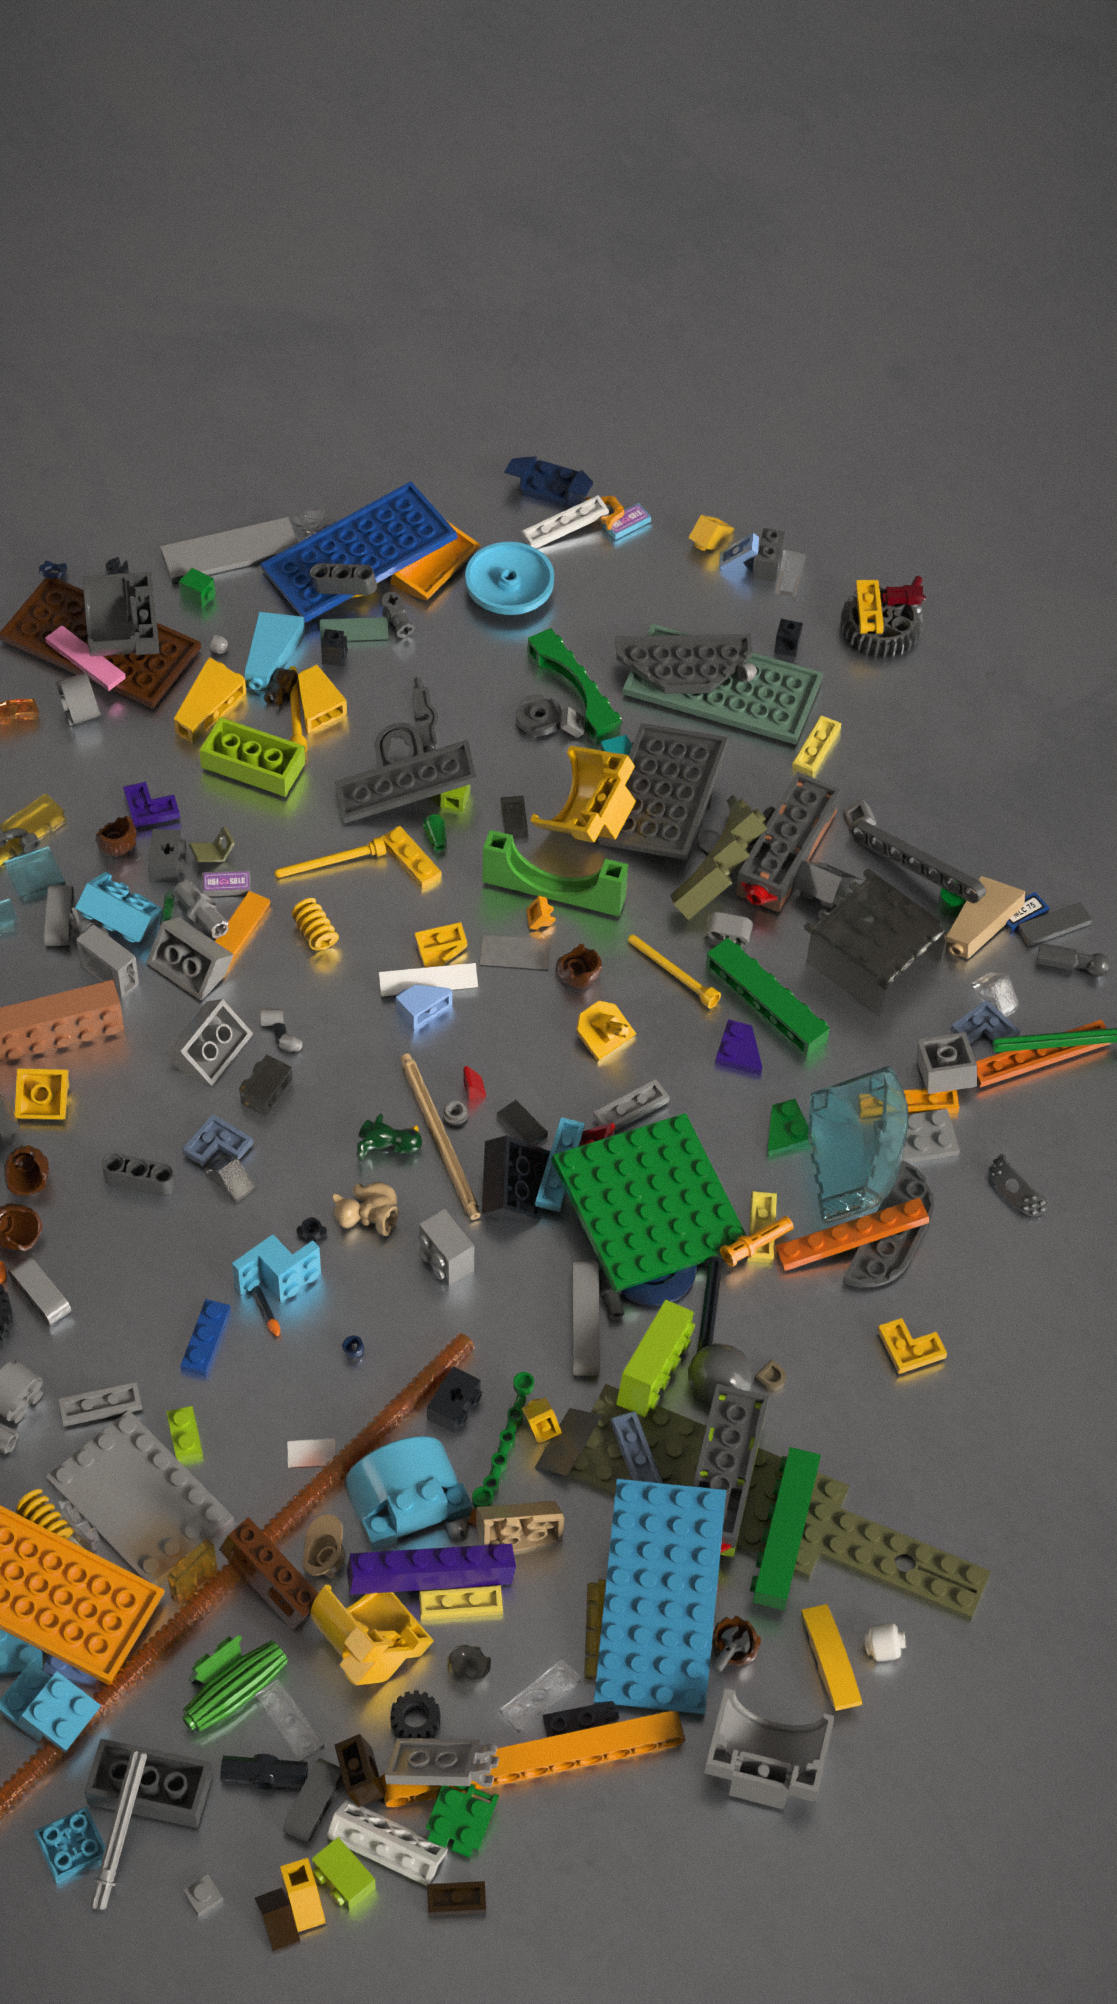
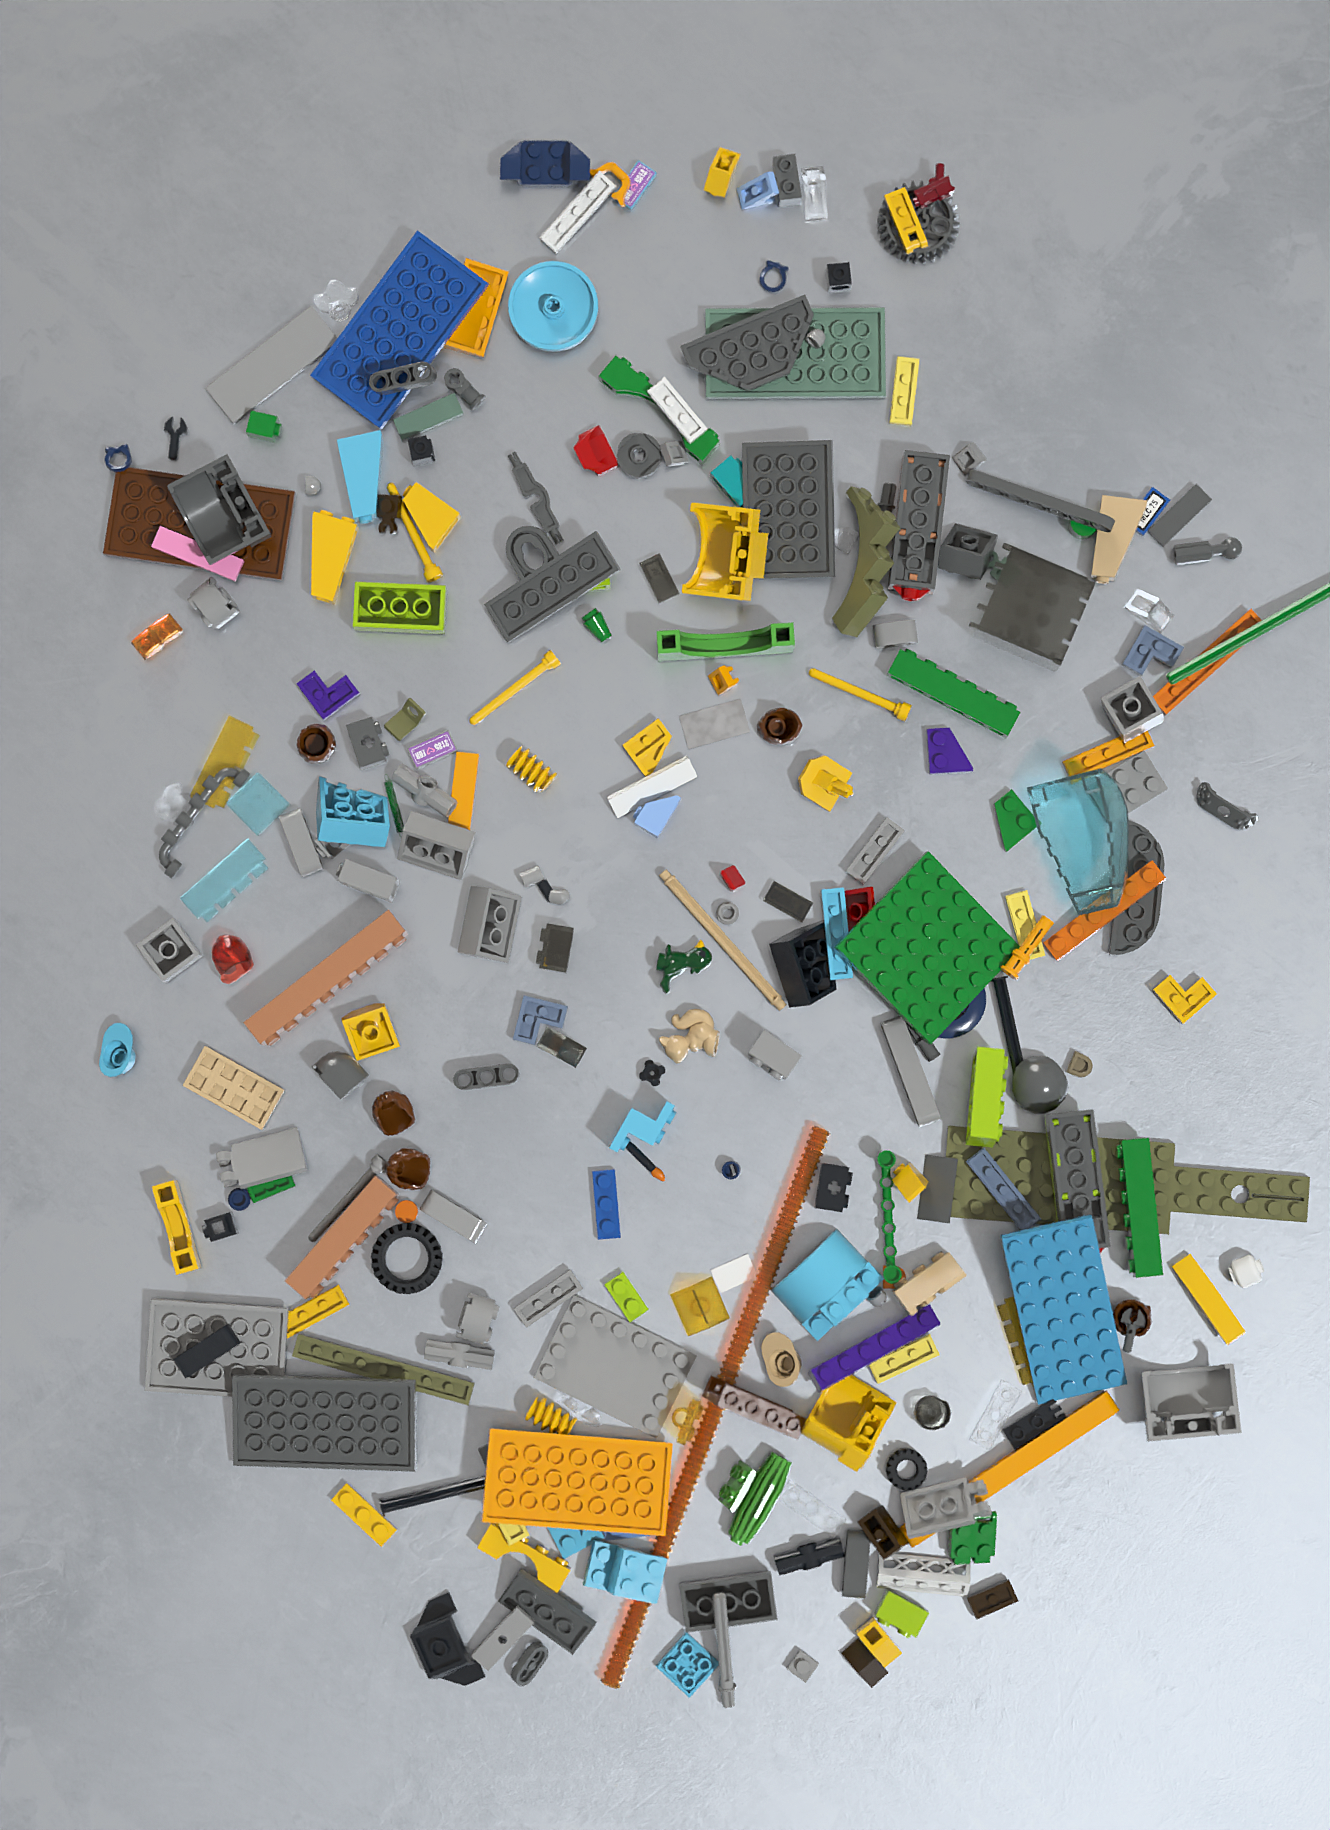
camera: 20 degrees left, 30 degrees up
yellow plate [382,826,441,888] -> none
none -> red slope [573,425,619,476]
none -> white tile [647,377,707,444]
none -> clear yellow slope [670,1276,730,1336]
none -> dark blue piece [760,260,789,292]

